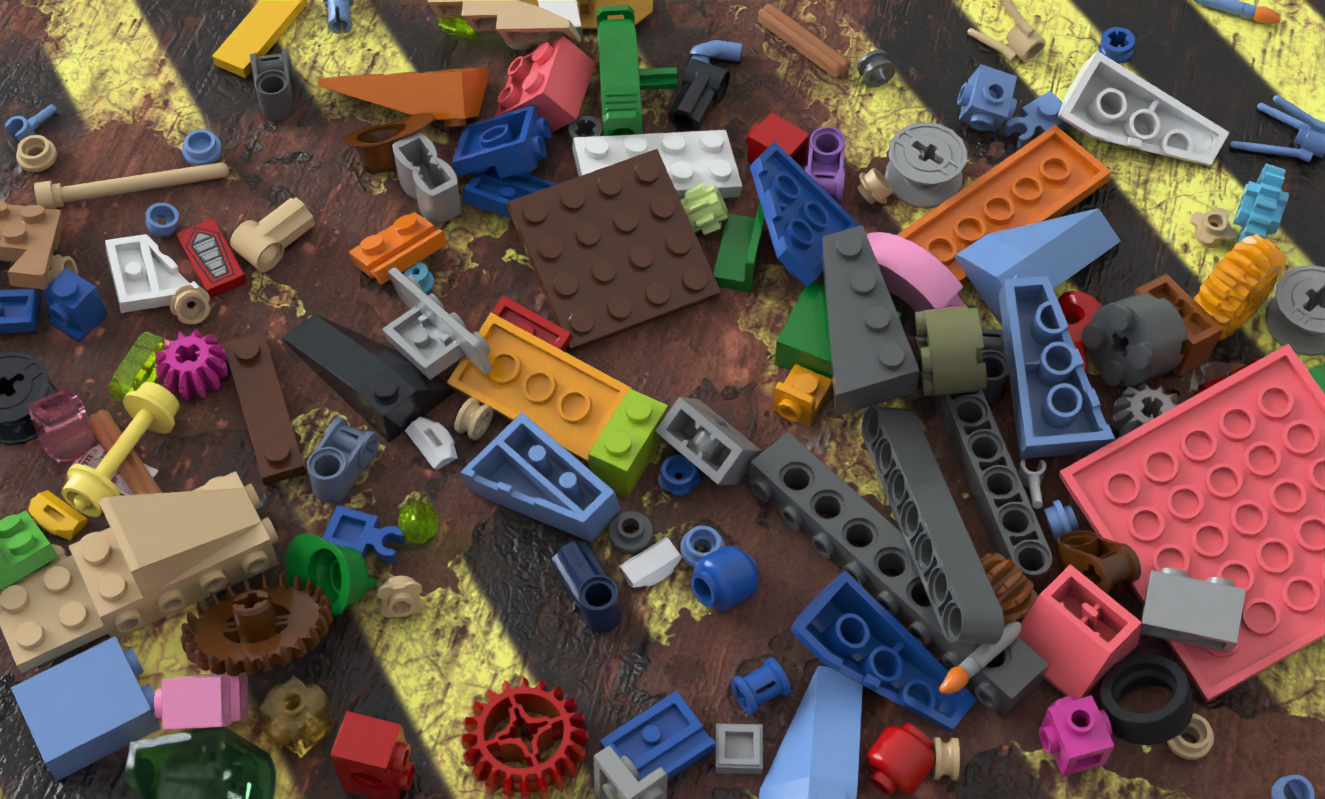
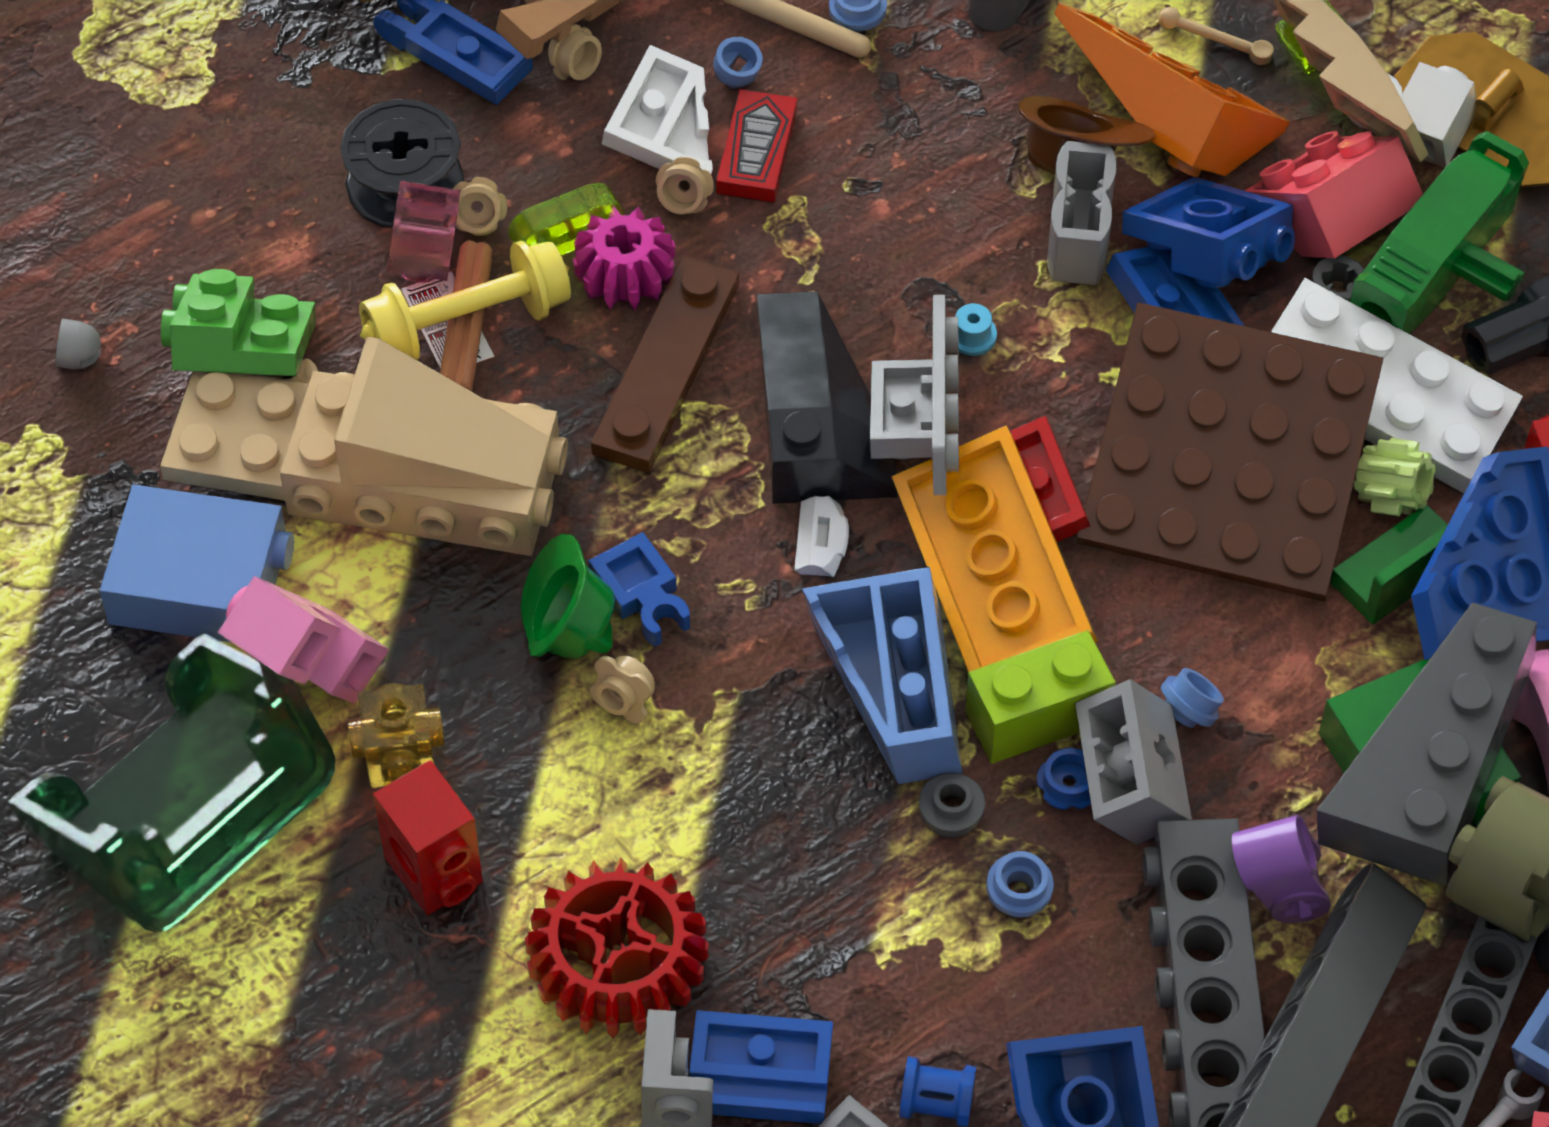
camera: 40 degrees right, 0 degrees up
yellow piece [28,490,88,541] -> none
blue brick [43,268,108,343] -> none
reddish brown gear [181,573,333,677] -> none
tan piece [230,197,315,272] -> none
sand blue piece [307,417,379,503] -> none
orange plate [348,212,448,285] -> none
clear neon green plate [398,500,439,544] -> none
tan bush [454,397,493,441] -> none
dark blue piece [551,541,622,632] -> none
white piece [619,537,682,587] -> none
blue head [691,545,759,611] -> none
light orange bracket [772,364,833,426] -> none
none -> tan plate [449,177,508,236]
none -> tan hinge [1158,7,1274,65]
none -> medium blue plate [1161,668,1224,728]
none -> medium lavender piece [1231,814,1331,923]

